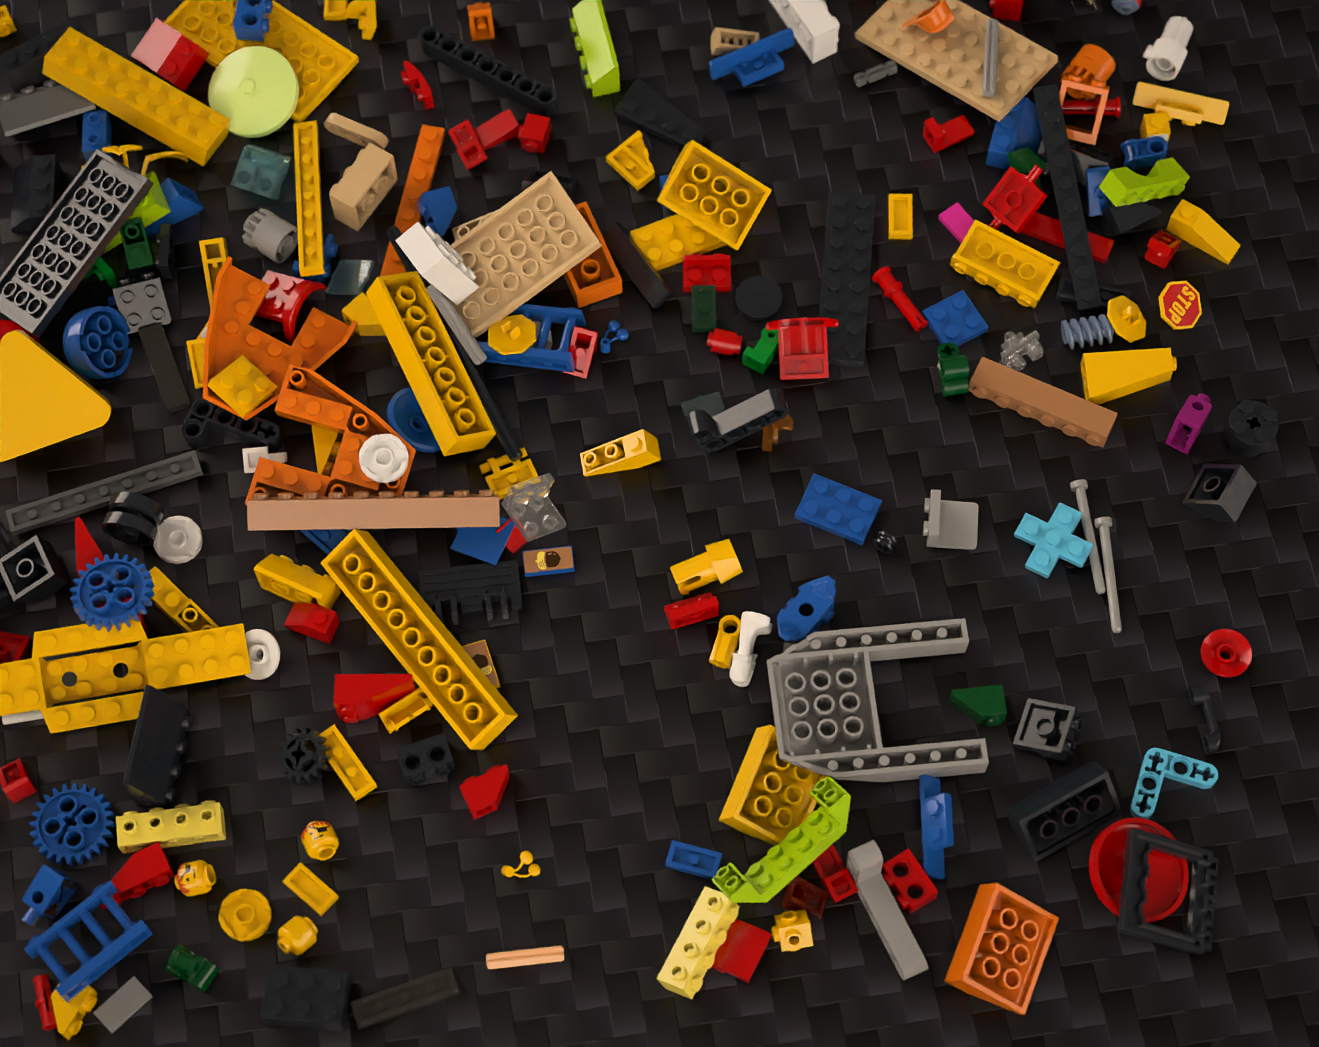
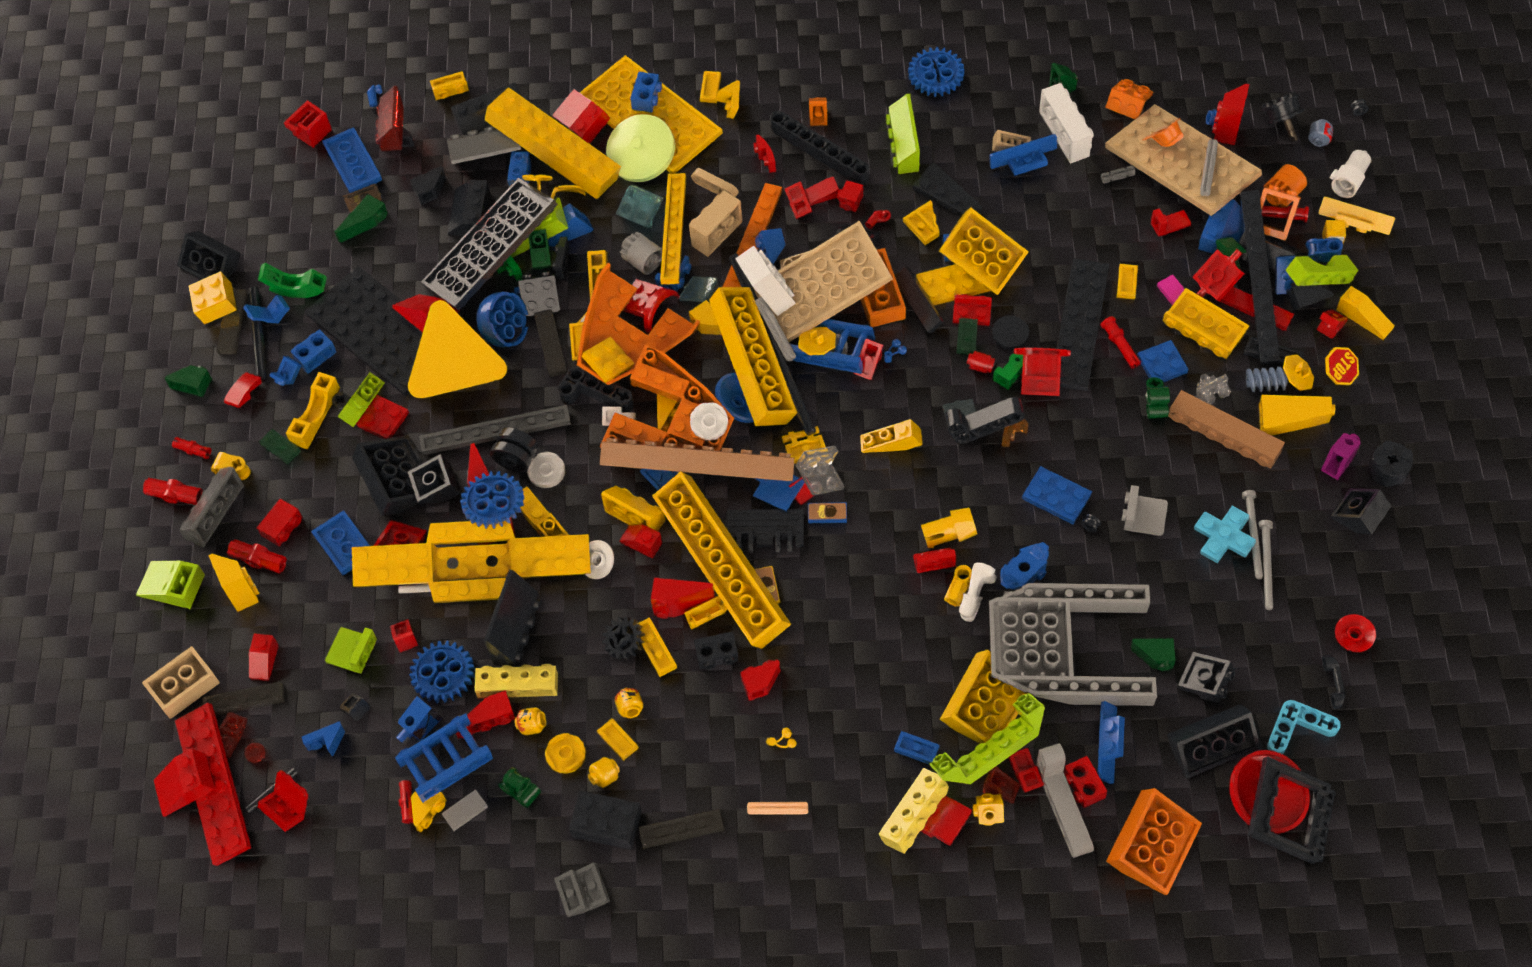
camera: 10 degrees right, 5 degrees down
none -> red arm [865,210,891,229]

